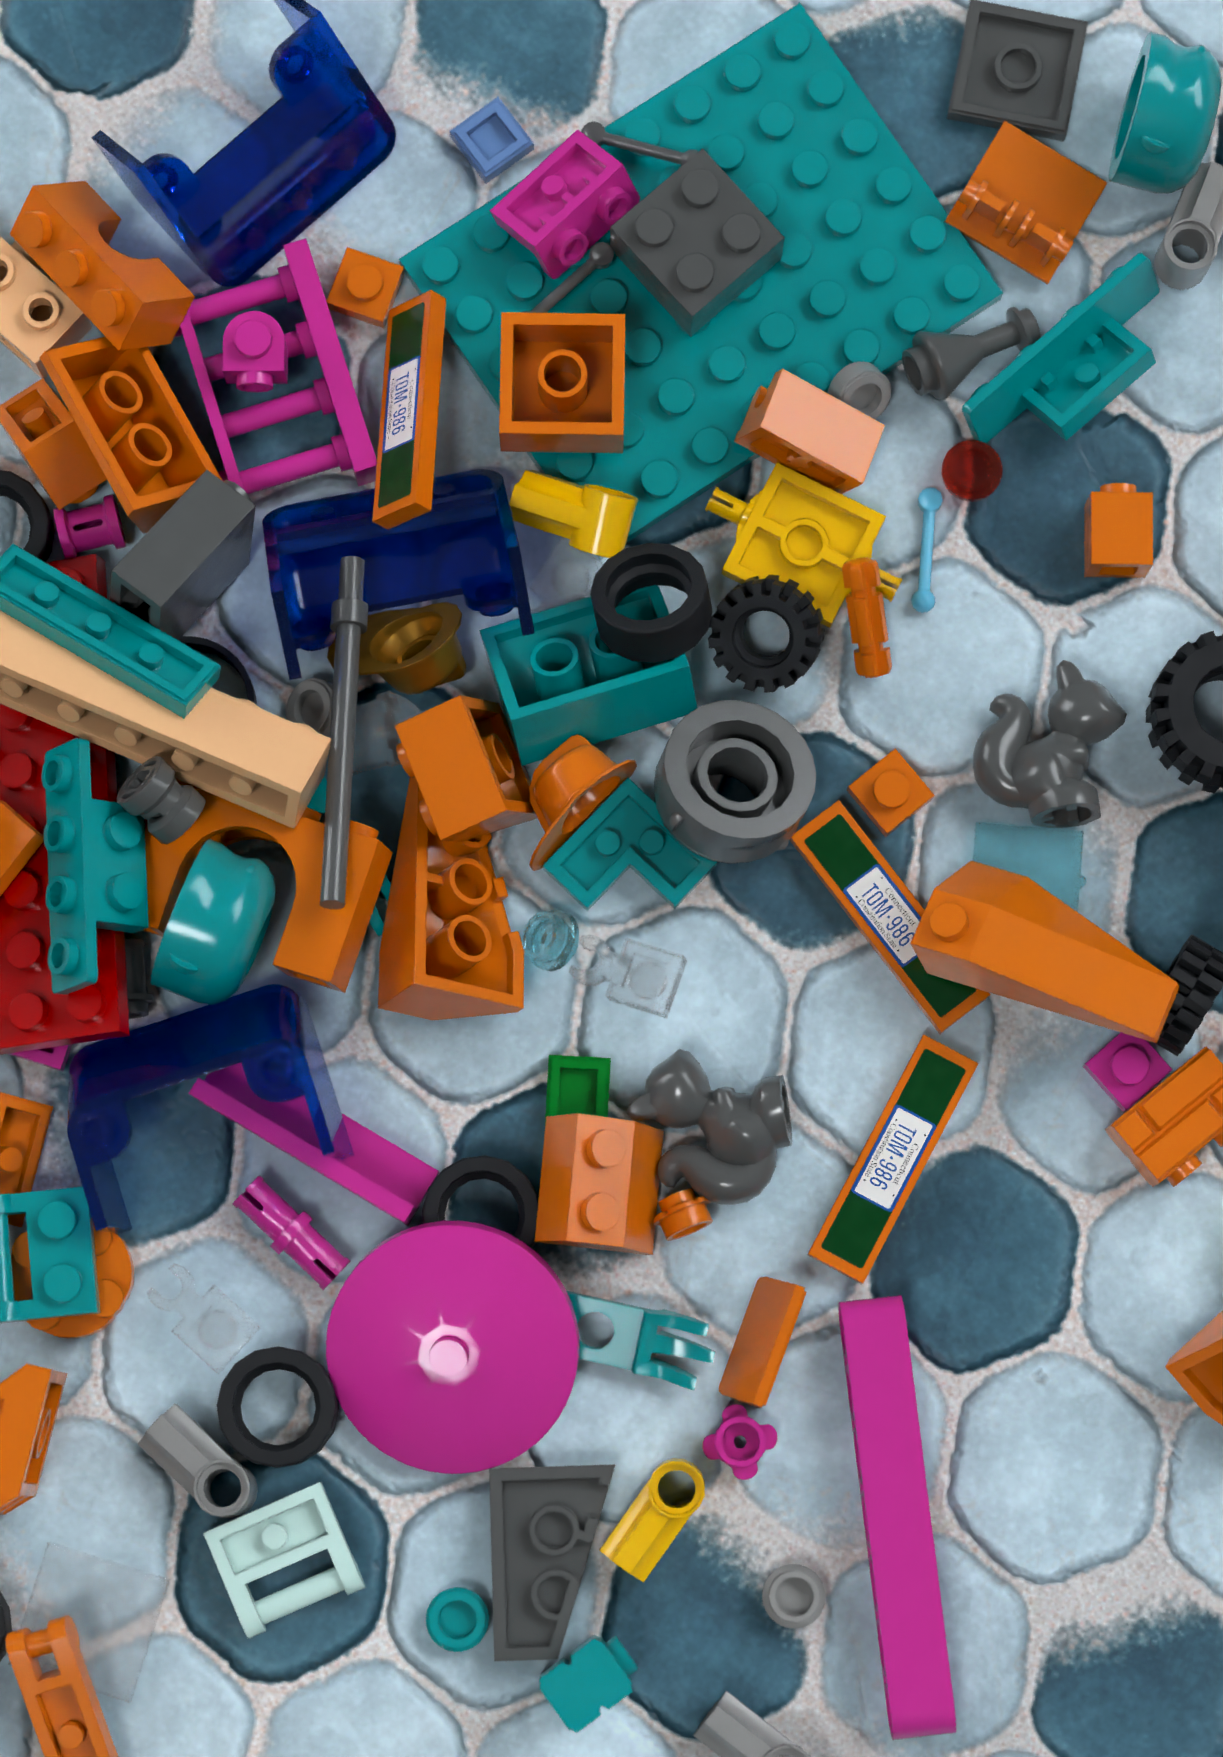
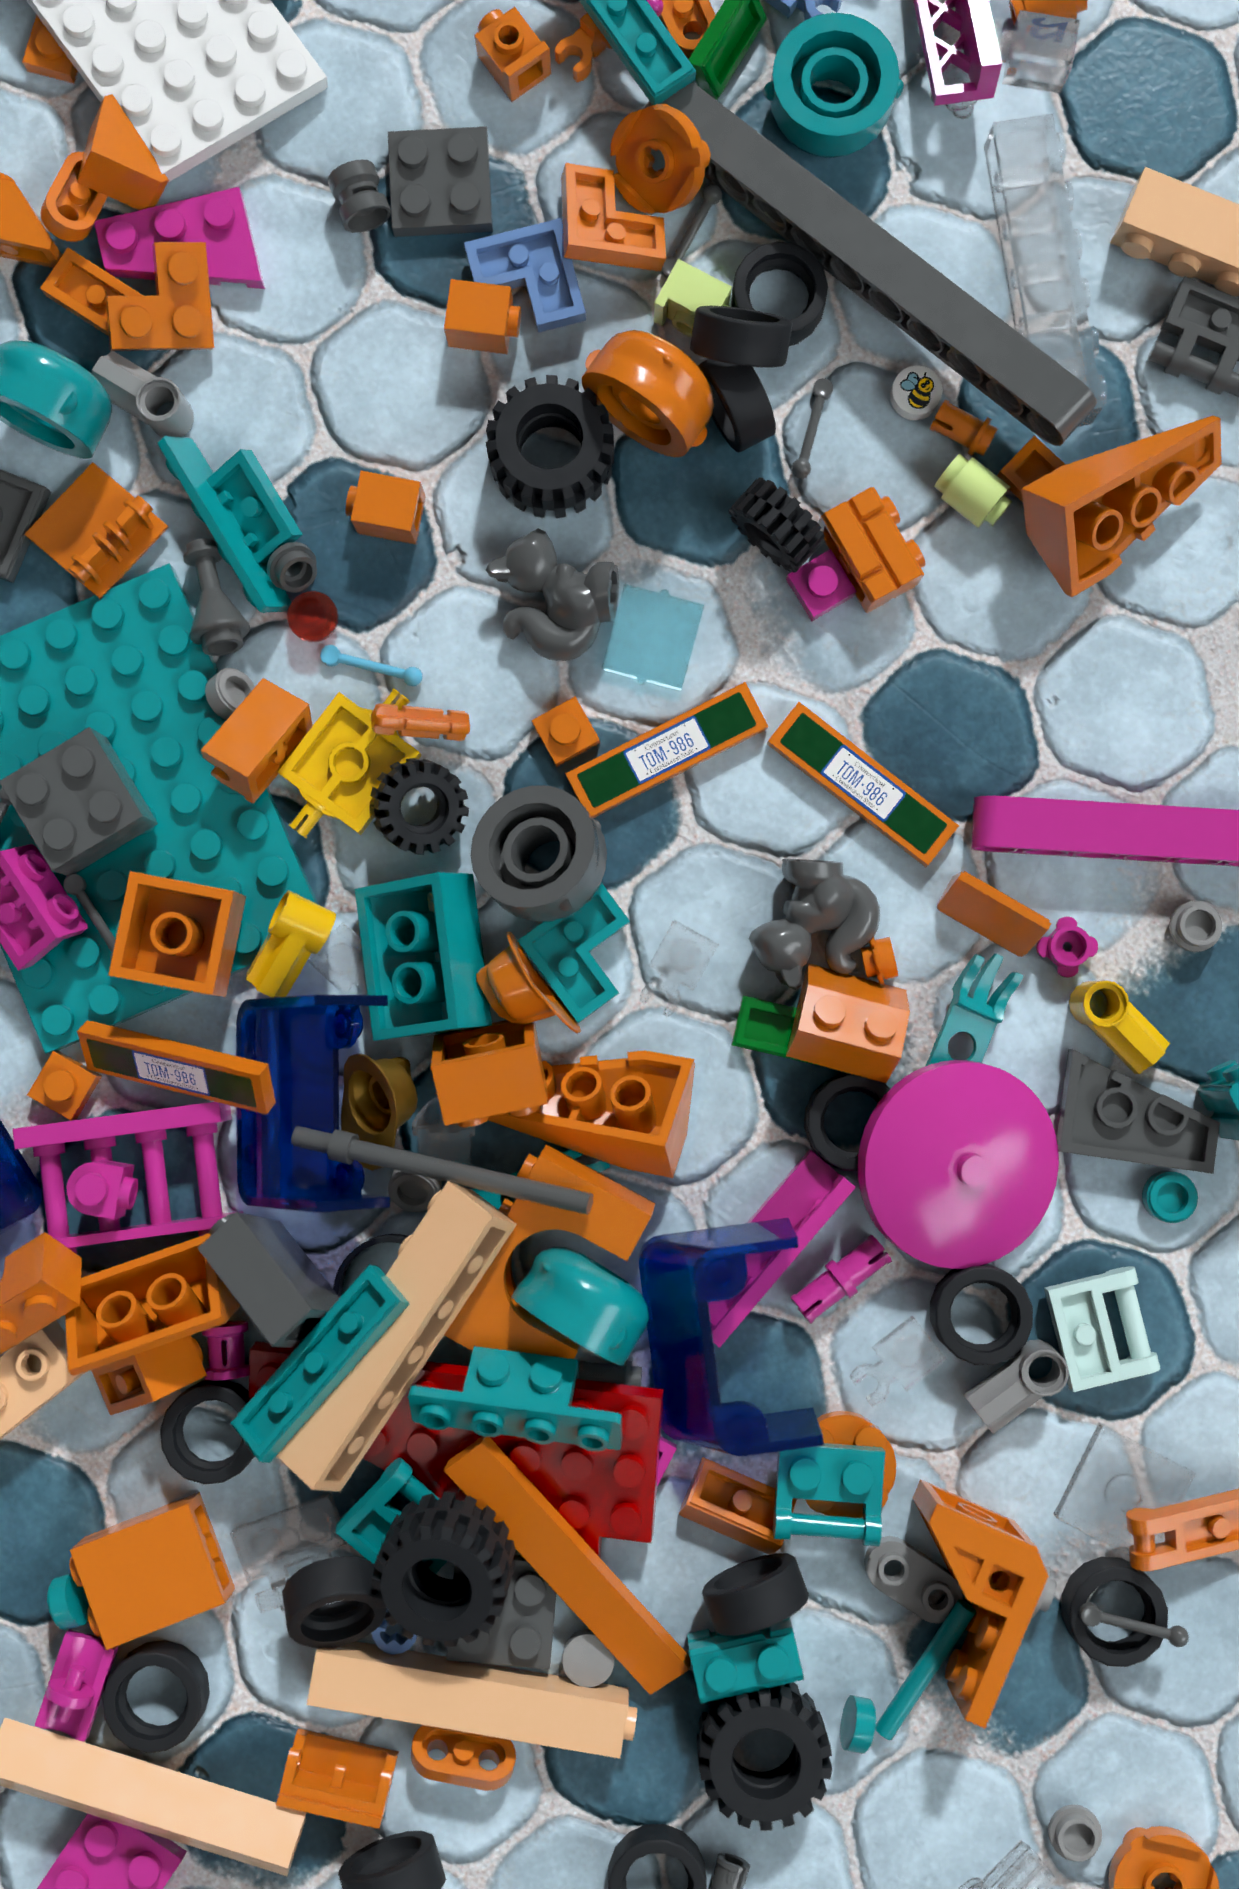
camera: 75 degrees left, 5 degrees up
dark grey wheel [116,756,206,844] -> none
clear light blue plate [522,910,579,972] -> none
black tyre [590,543,713,663] -> none
orange wedge [910,861,1180,1043] -> none
none -> dark grey plate [267,542,317,592]

